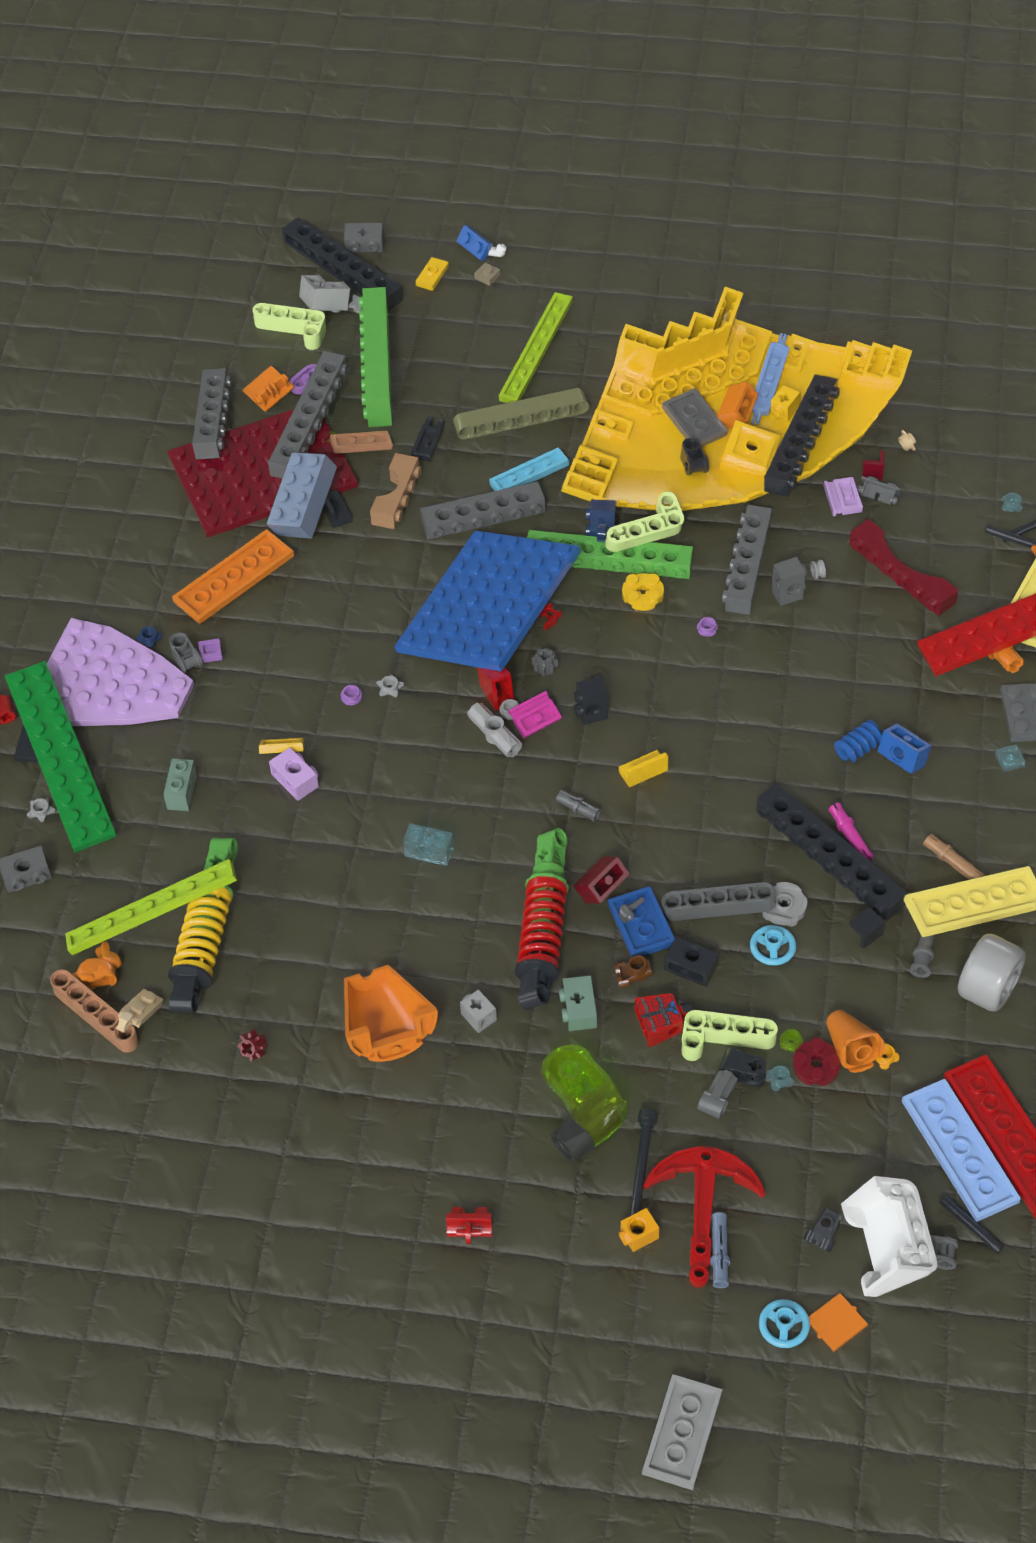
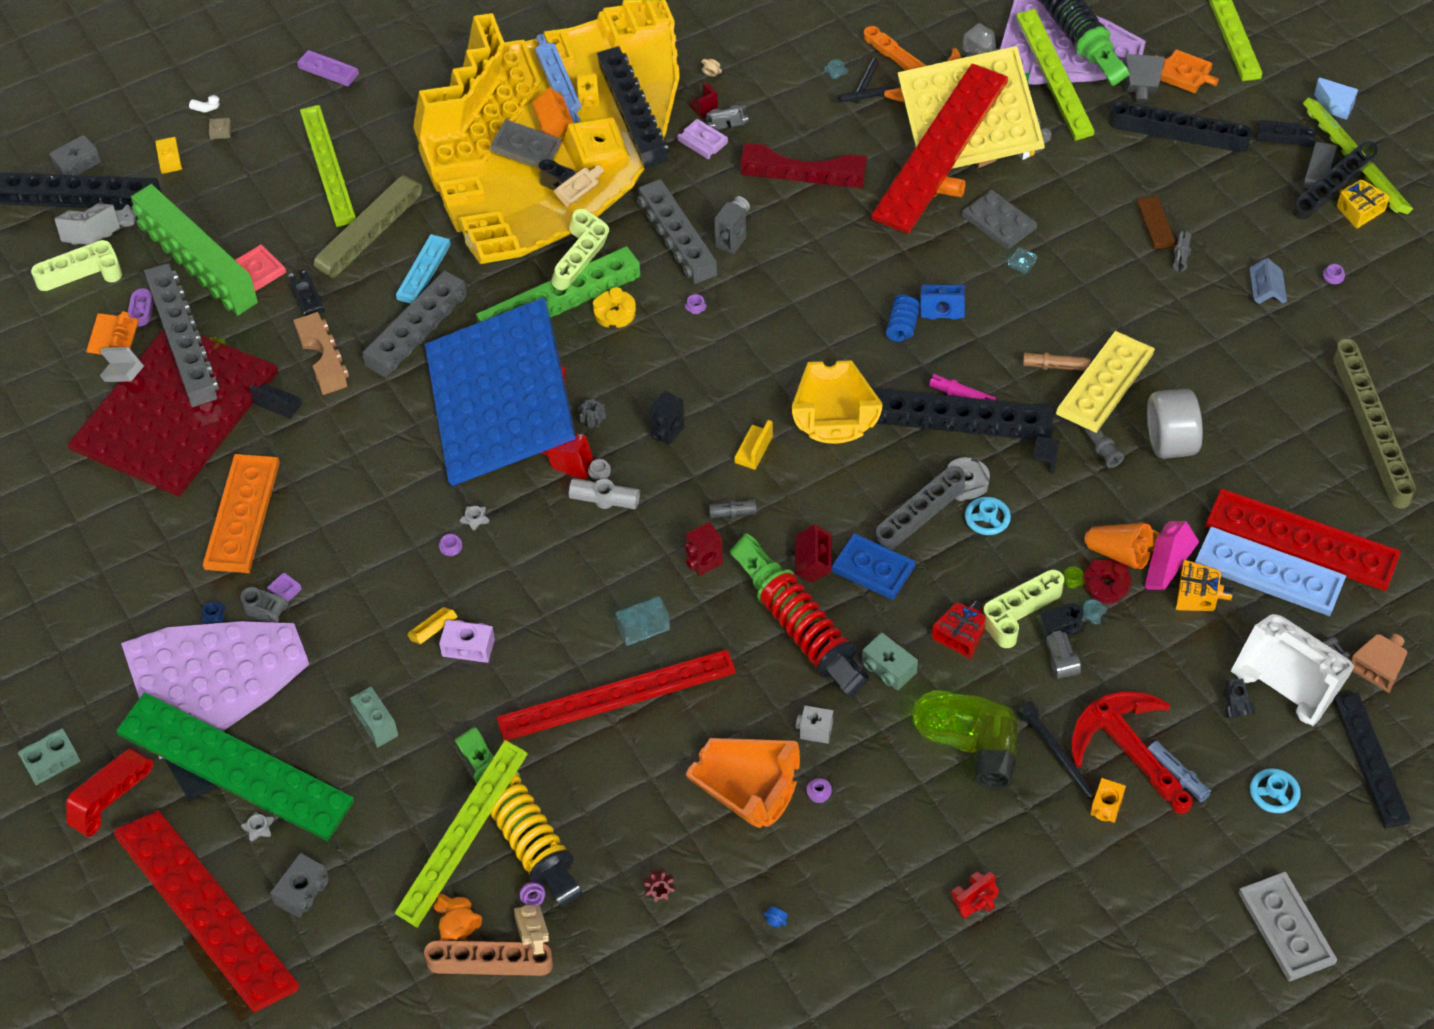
camera: 40 degrees left, 0 degrees up
dark grey brick [192,368,232,459] -> none
sand blue brick [267,452,337,539] -> none
nougat tile [330,431,393,454] -> none
plate [457,225,493,261] -> none
dark pink plate [508,691,562,739] -> none
dark blue brick [586,499,616,542] -> none
reddish brown plate [614,955,653,989] -> none
flat silver hand [619,897,645,923] -> none
black brick [664,937,719,987] -> none
orange piece [809,1293,868,1352] -> none
black bar [940,1196,1004,1254] -> none
none -> light grey panel [100,347,144,382]
none -> coral plate [235,244,286,291]
none -> medium lavender plate [297,50,359,86]
none -> red plate [496,650,735,741]
none -> medium lavender plate [519,882,545,906]
none -> tan hinge [554,165,604,207]
none -> dark red brick [684,522,723,577]
none -> blue plate [763,906,788,928]
none -> yellow cone [792,360,882,444]
none -> medium lavender plate [807,778,832,803]
none -> dark pink slope [1145,521,1199,590]
none -> light orange torso [1176,560,1233,611]
none -> black plate [1333,693,1411,829]
none -> nougat torso [1351,634,1408,693]

